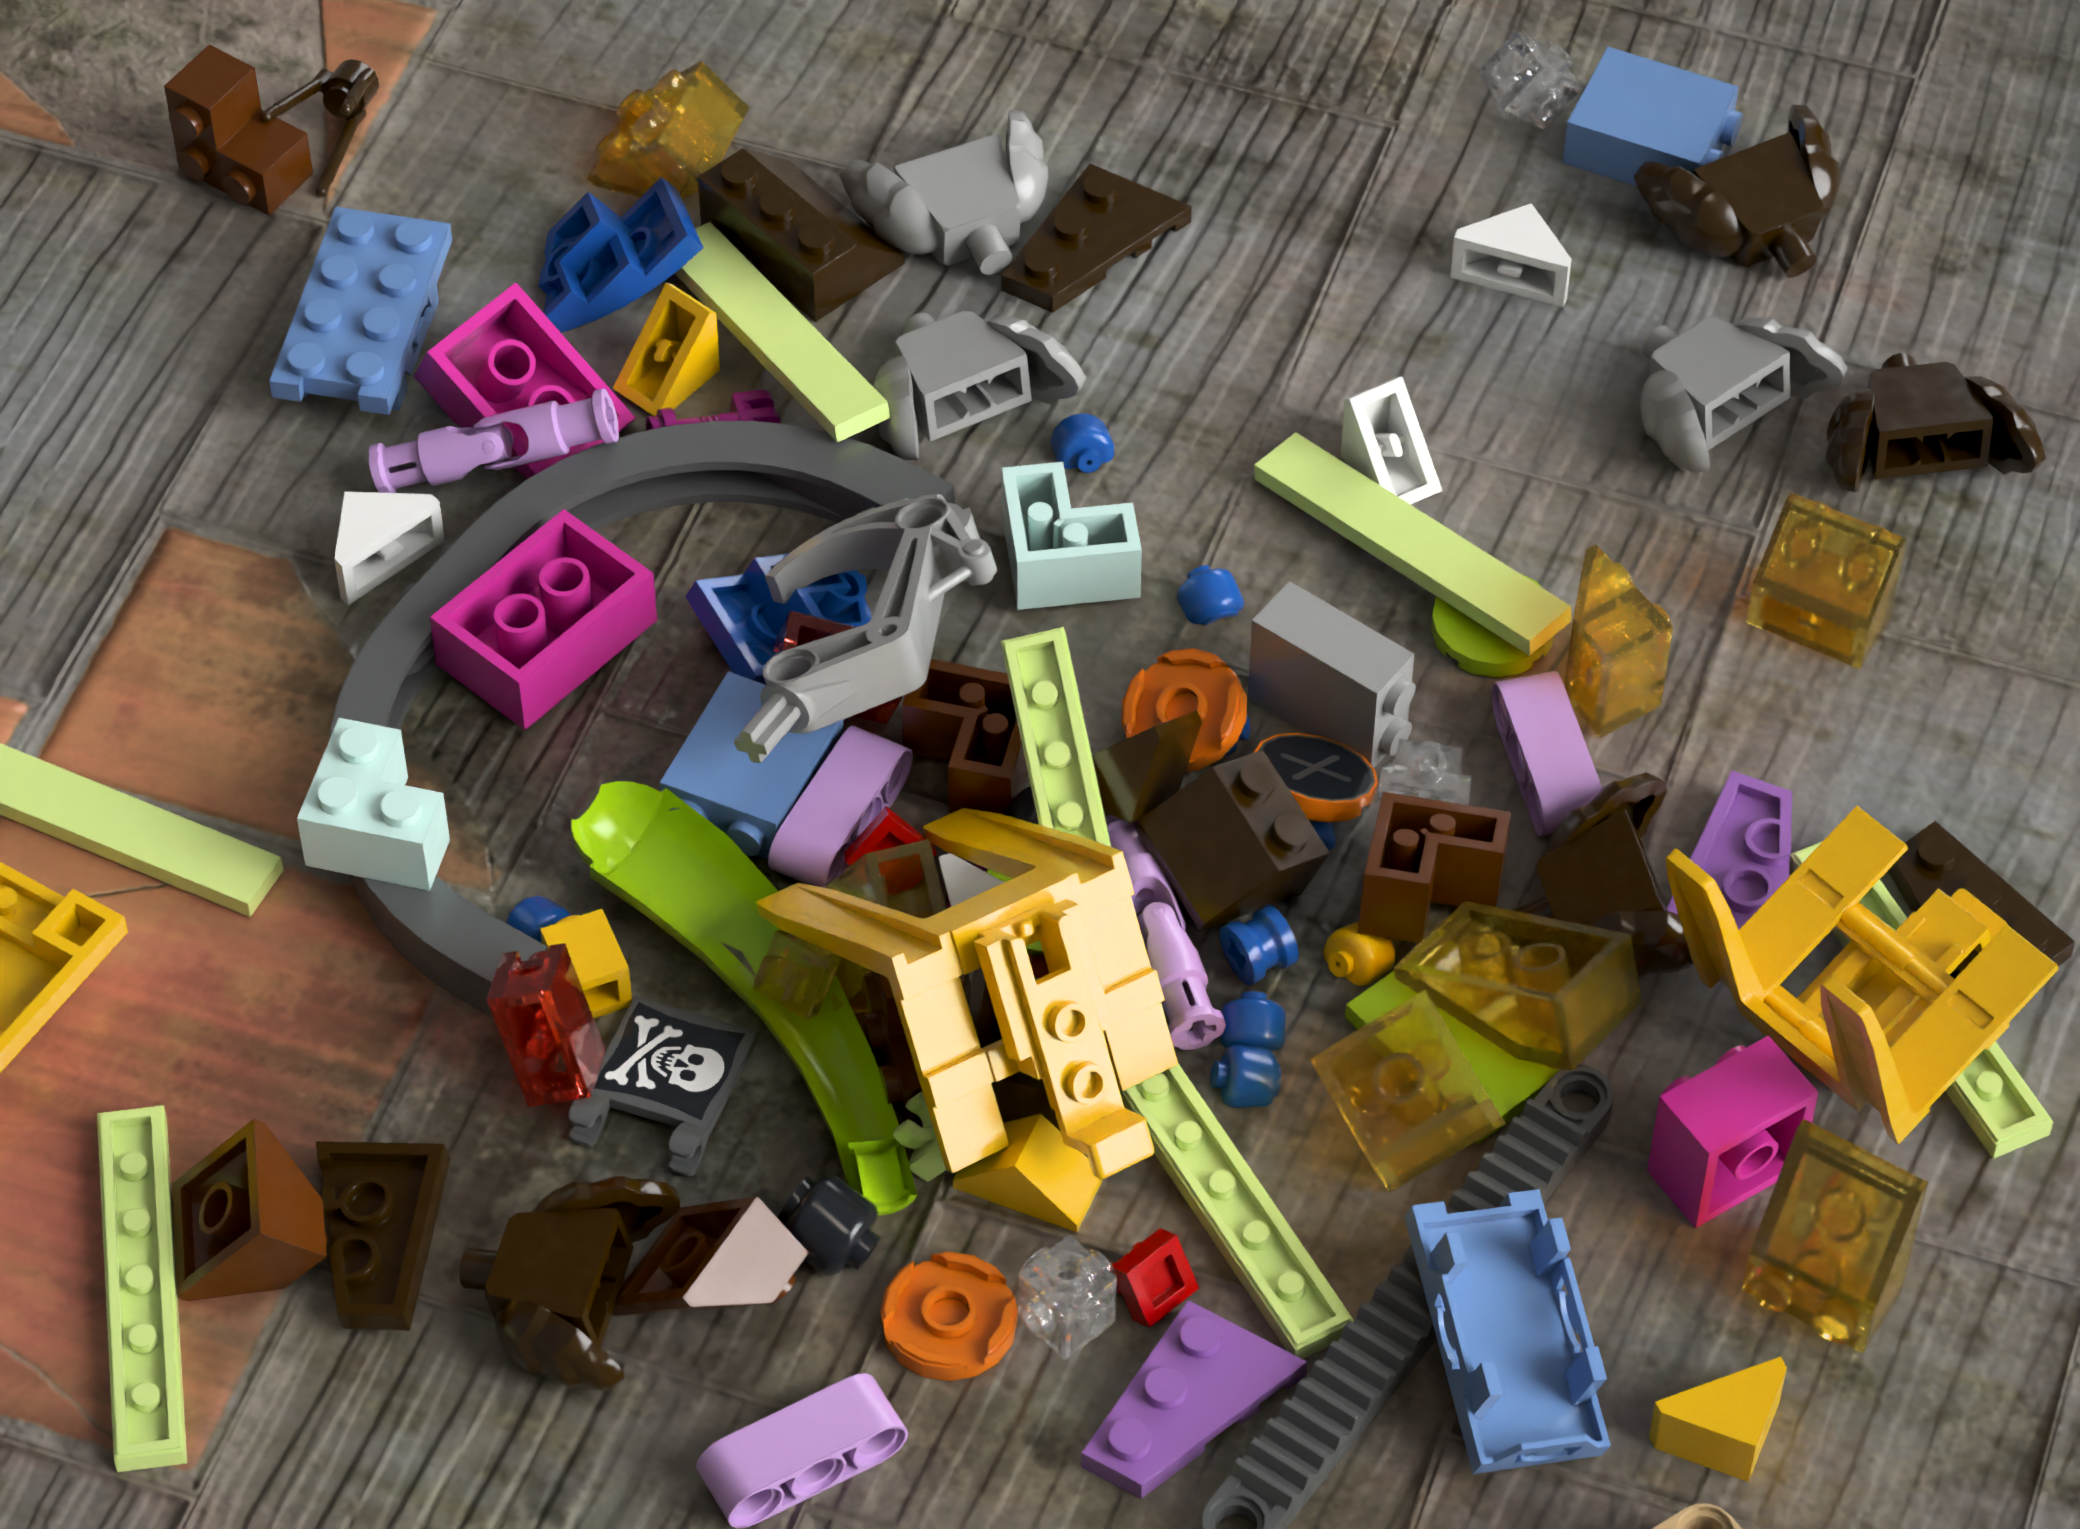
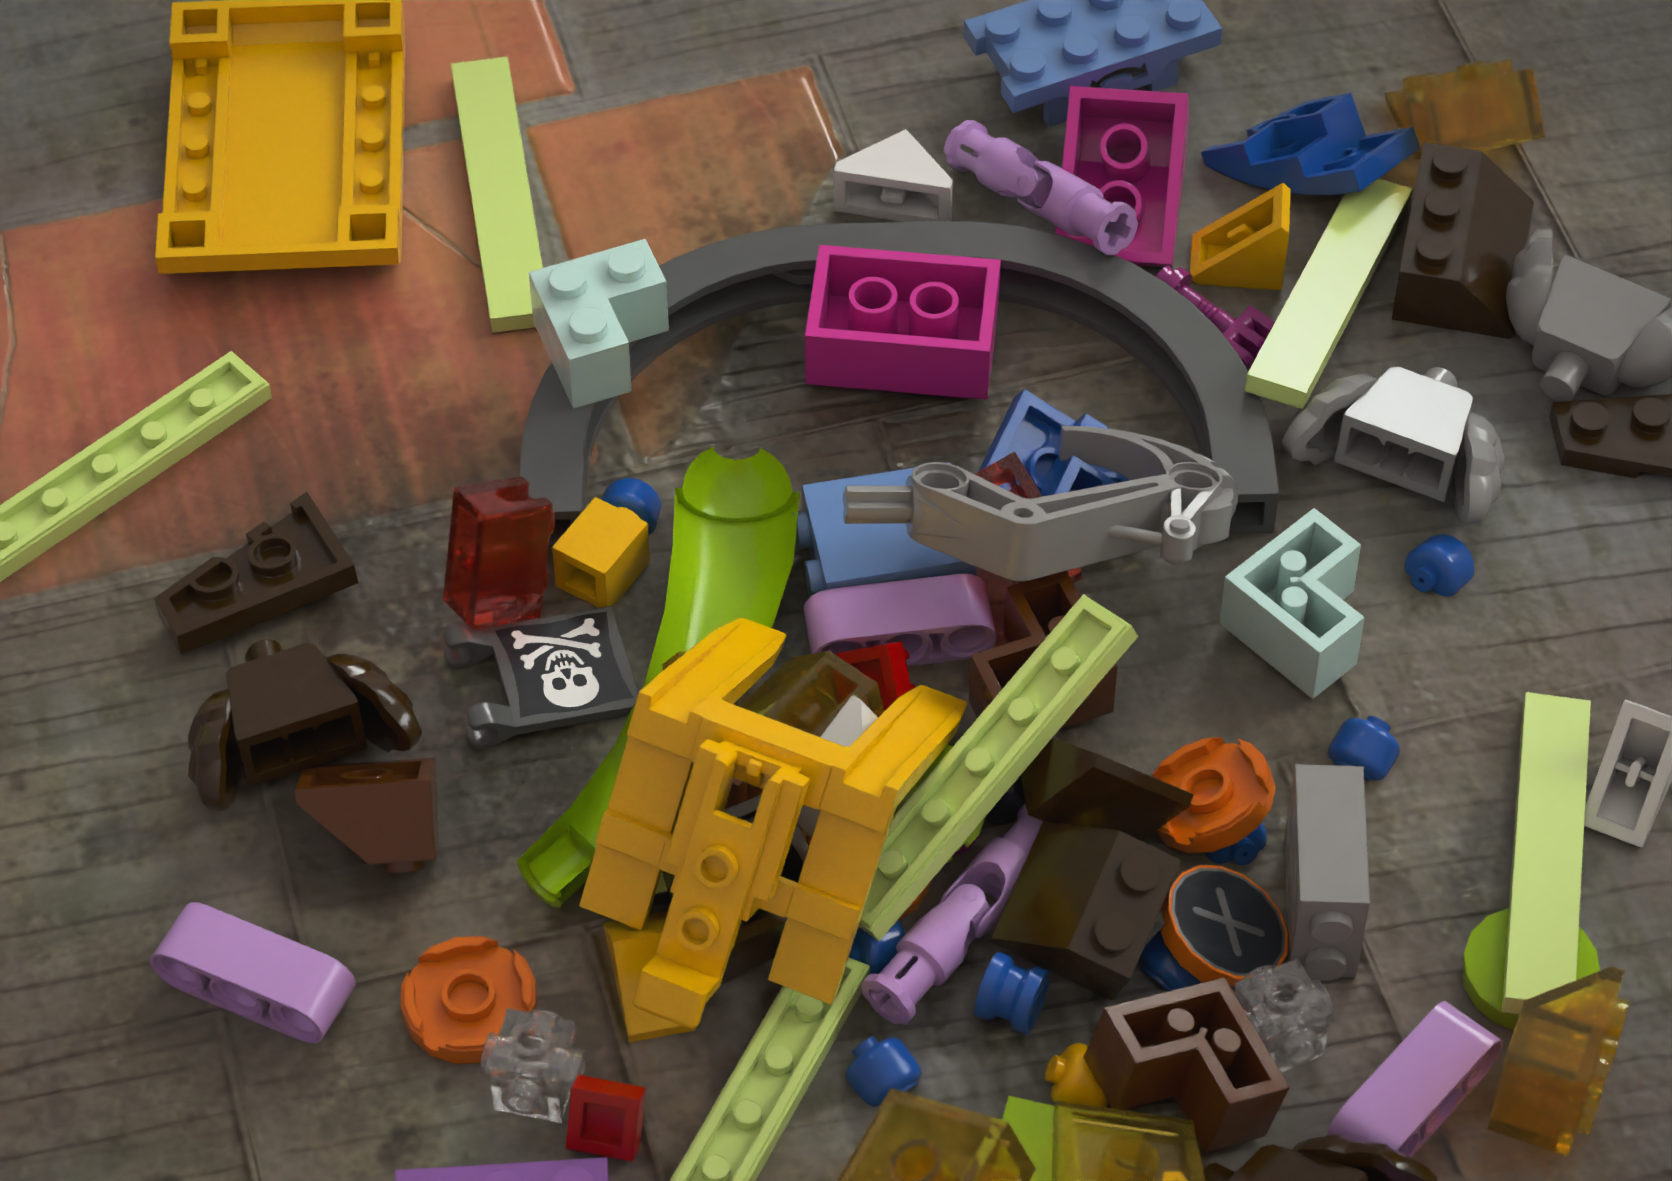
camera: 55 degrees right, 0 degrees up
reddish brown slope [172,1119,327,1301] -> none
black head [777,1175,881,1276] -> none
blue piece [1220,991,1286,1053] -> none

